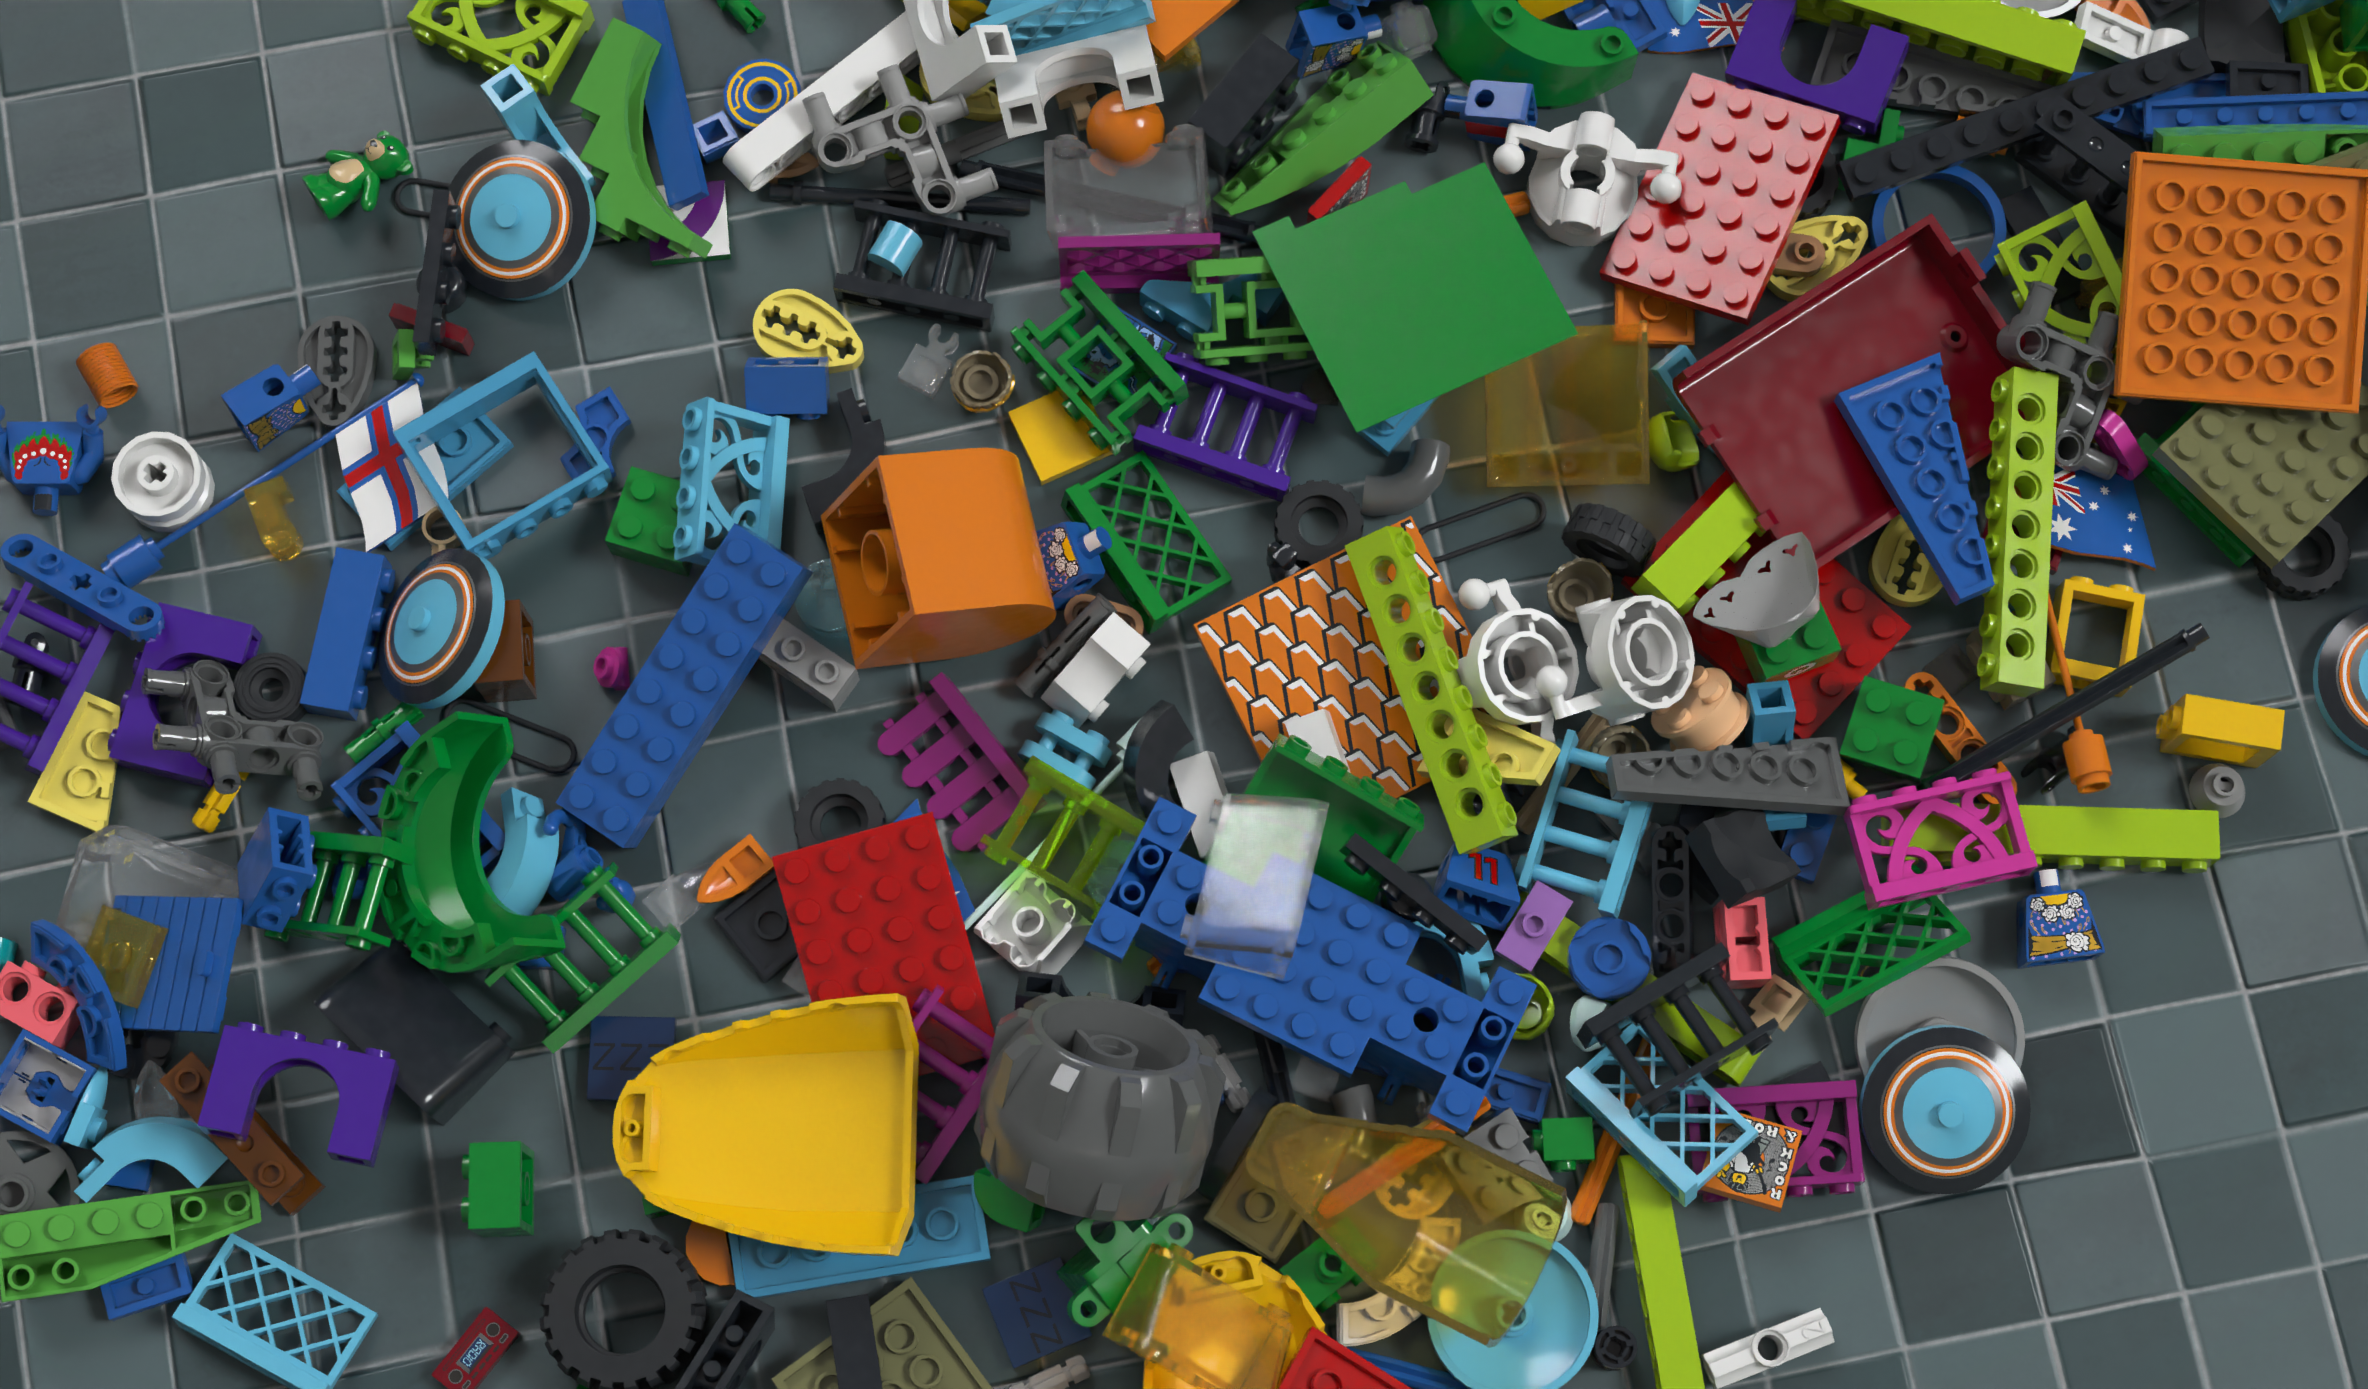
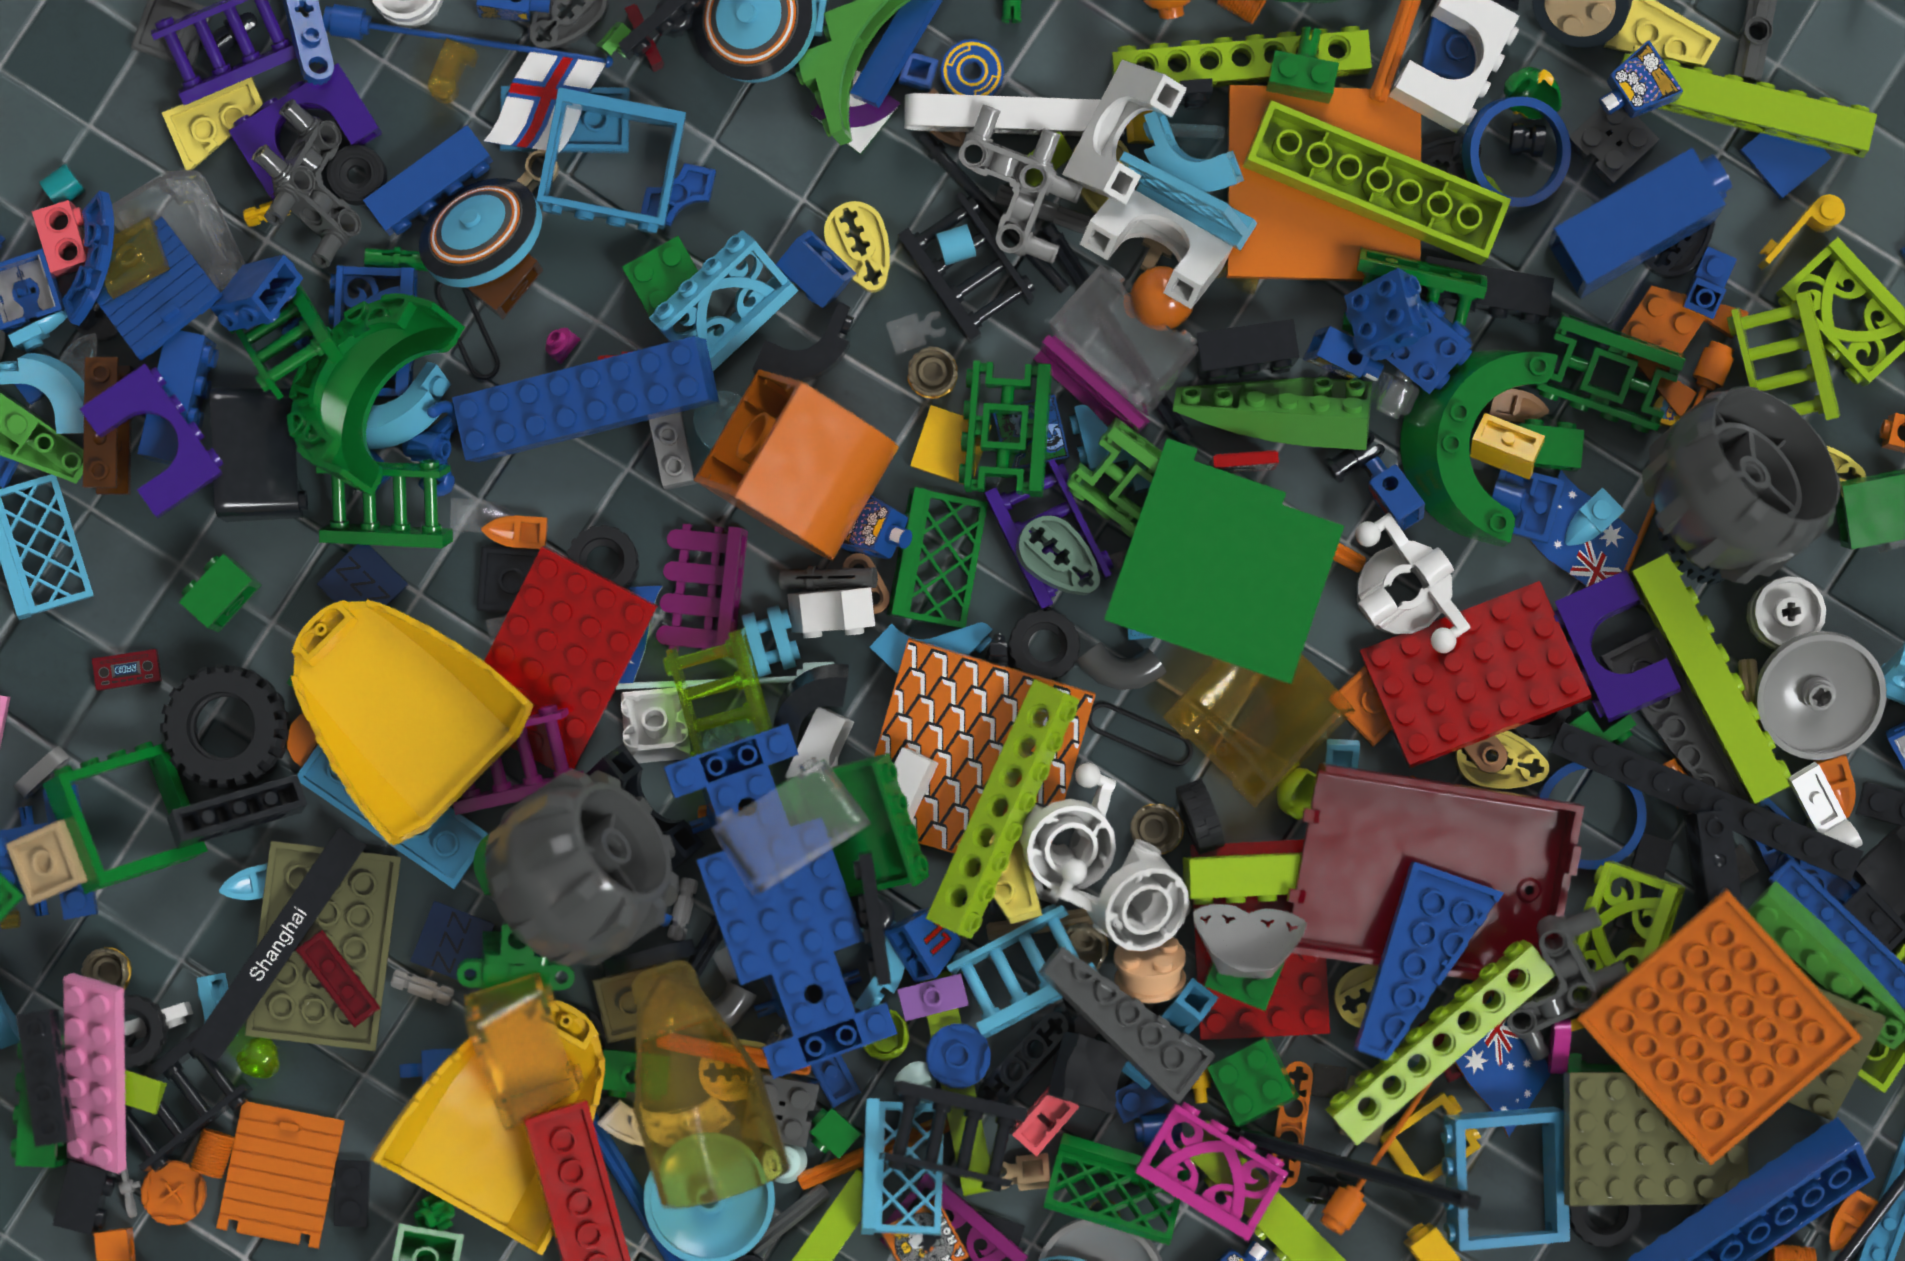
camera: 45 degrees right, 10 degrees up
none -> blue piece [137,330,219,465]
none -> dark azure arch [869,622,993,675]
none -> sand green piece [1016,516,1100,595]
none -> blue brick [1134,1112,1183,1148]
none -> dark azure window [1440,1107,1570,1251]

